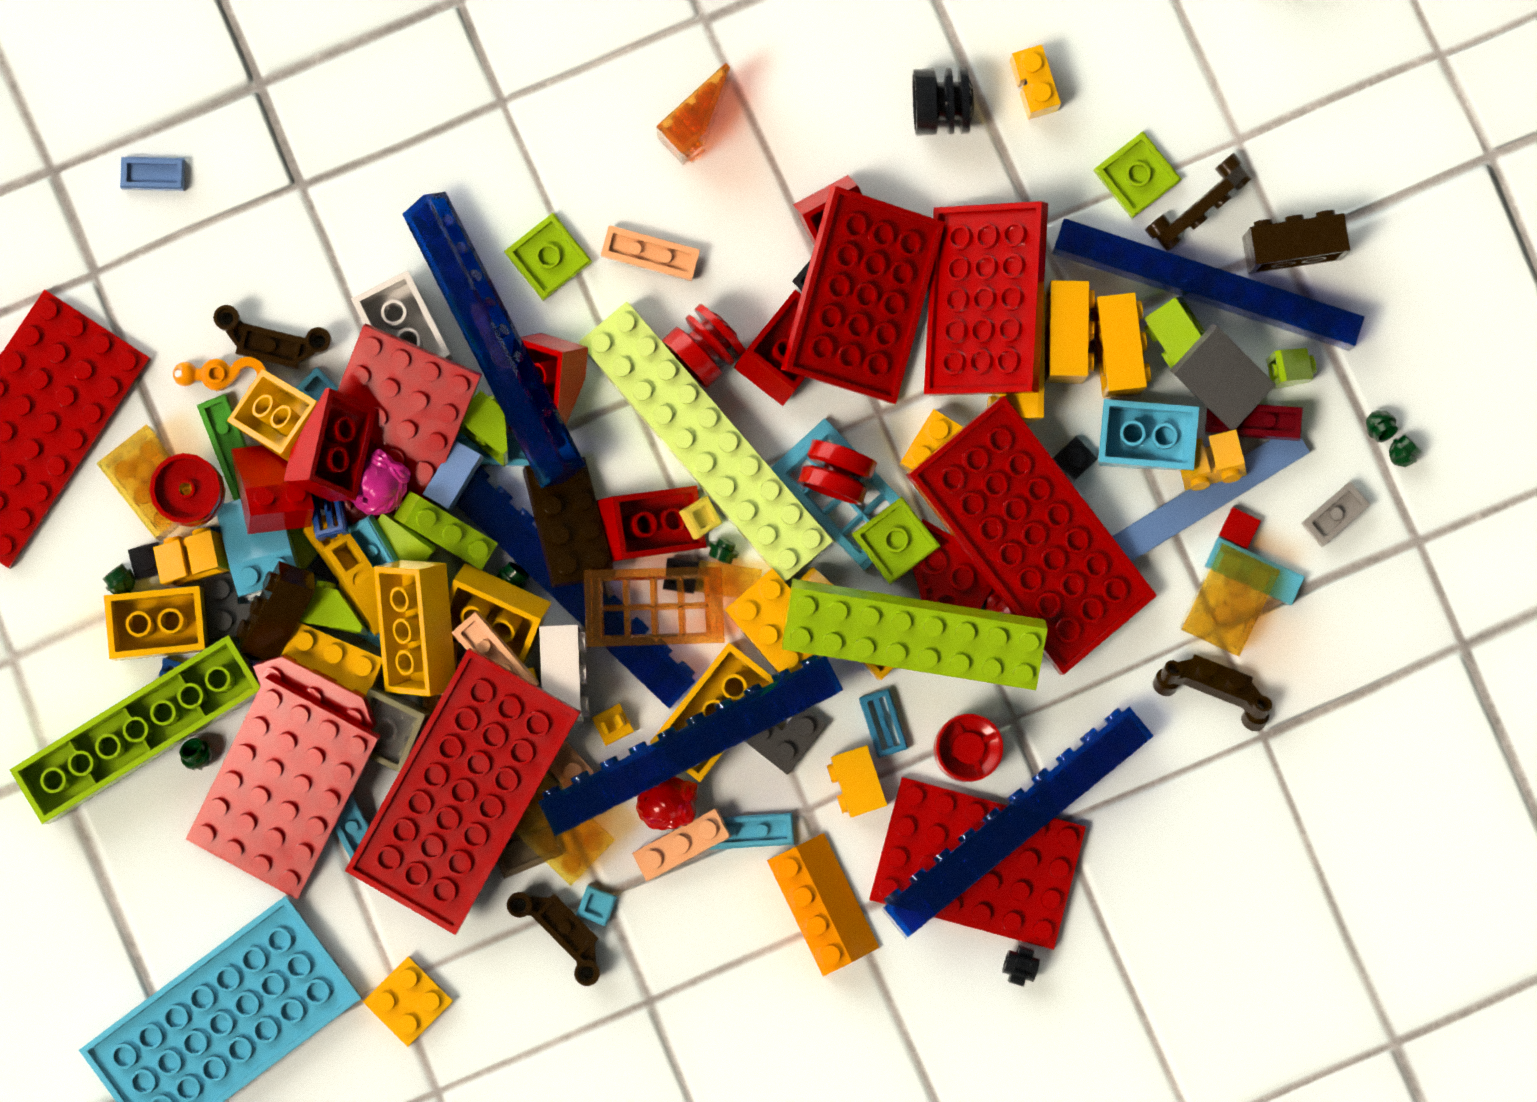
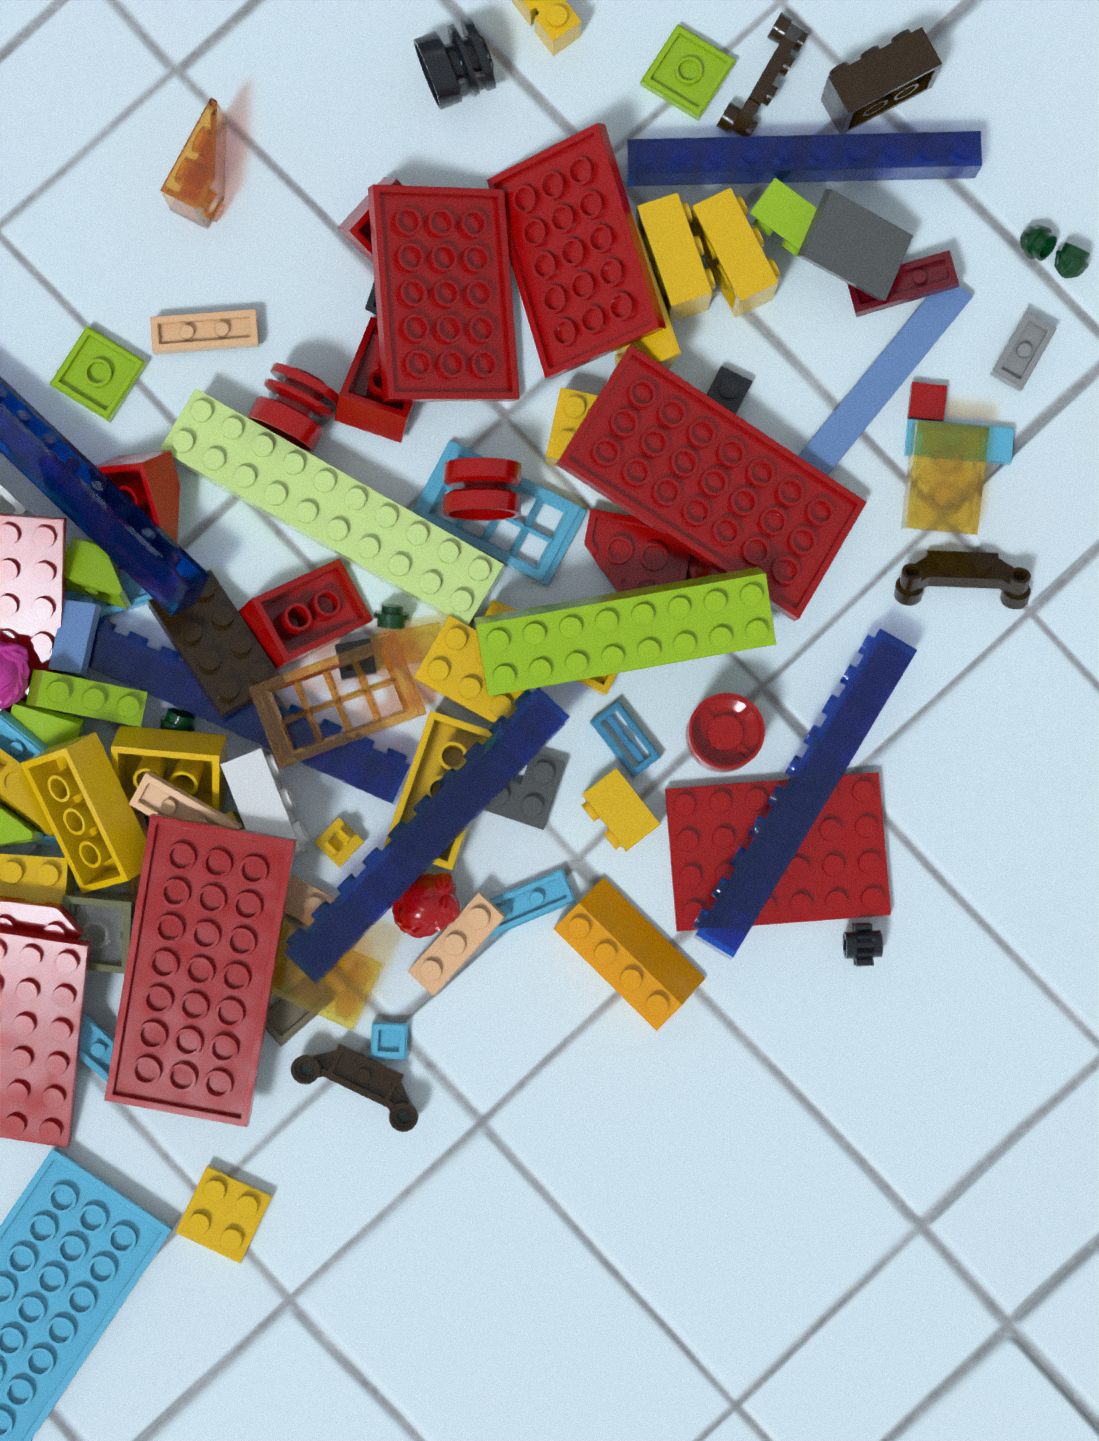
camera: 10 degrees left, 0 degrees up
light yellow tile [679,496,722,539] -> none
lime tile [851,496,941,586] -> none
medium azure slope [1098,399,1199,471] -> none
yellow piece [1180,429,1247,491] -> none
lime slope [1266,348,1317,390] -> none

